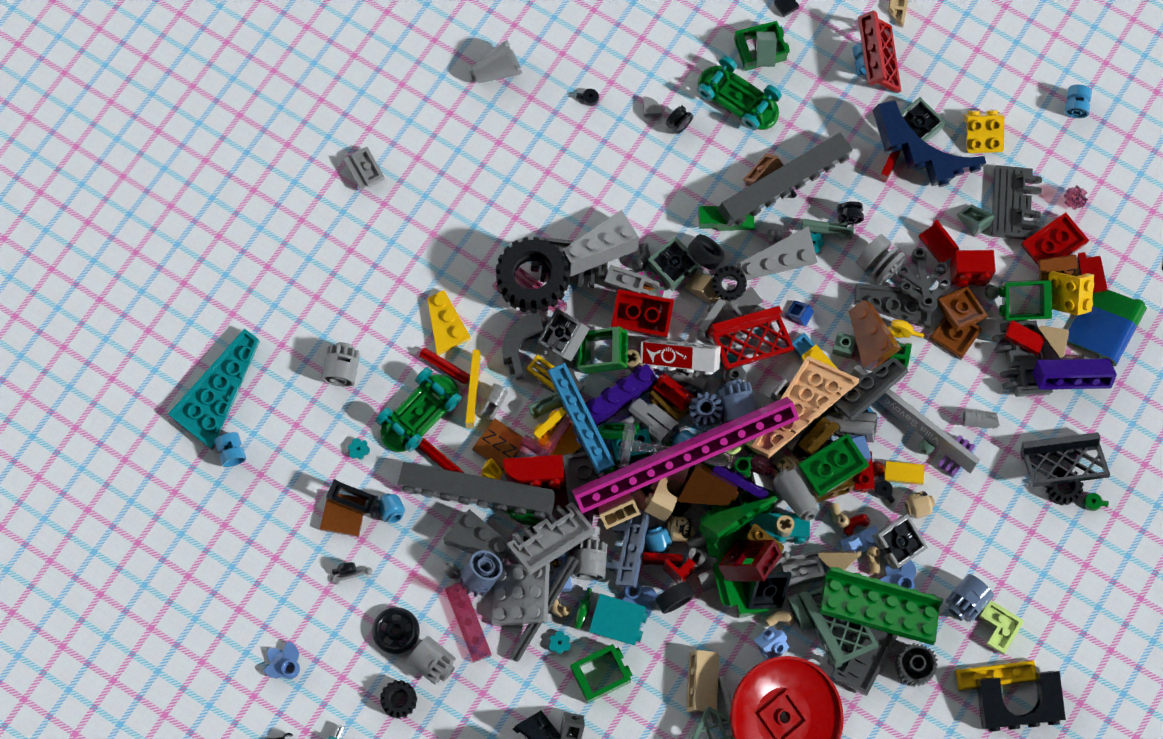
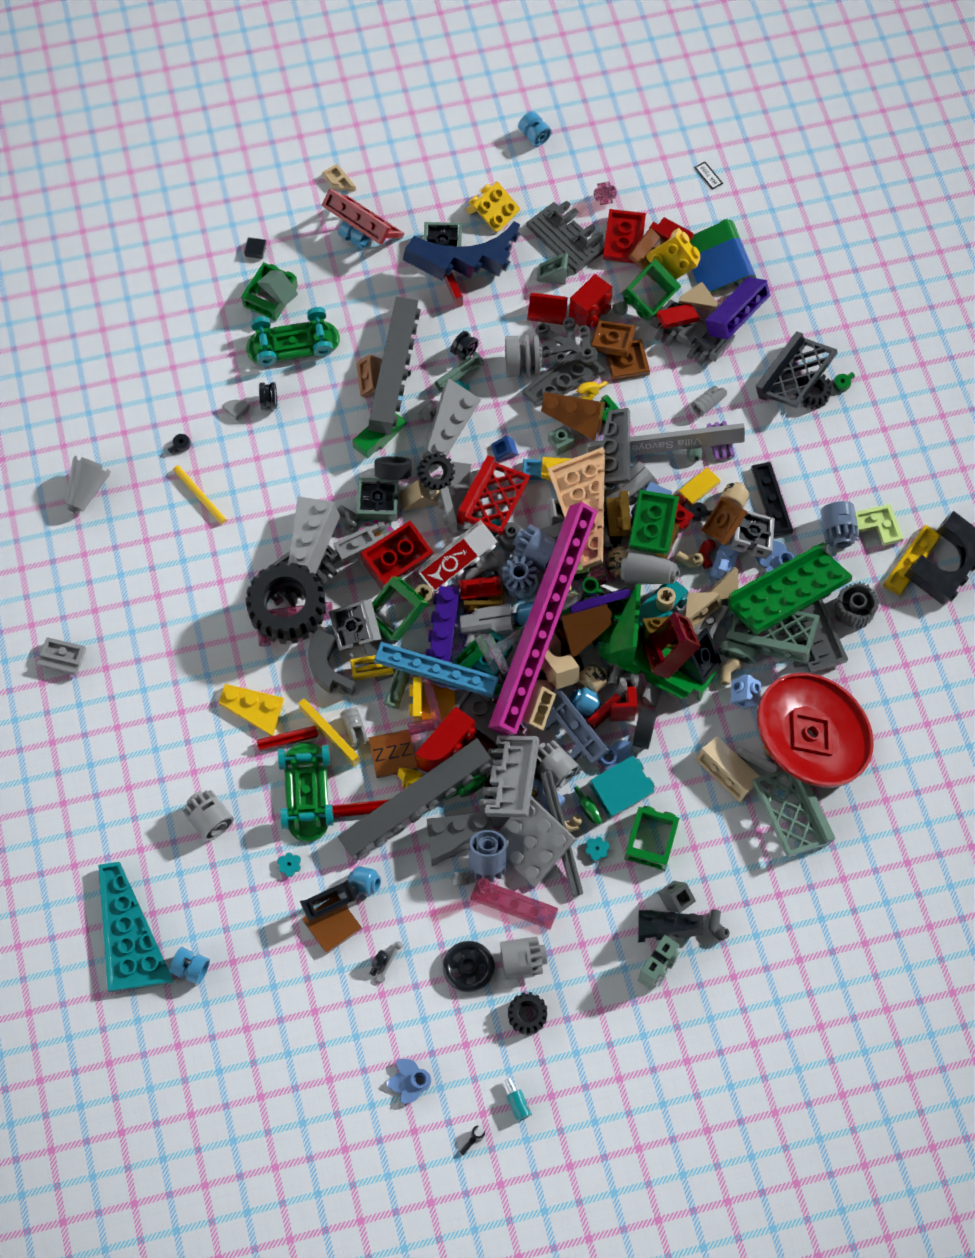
camera: 45 degrees left, 5 degrees down
tan arm [866,546,881,575] -> none
none -> yellow bar [173,465,227,524]
none -> tan slope [686,592,722,629]
none -> dark orange tile [701,496,747,546]
none -> black tile [751,462,793,537]

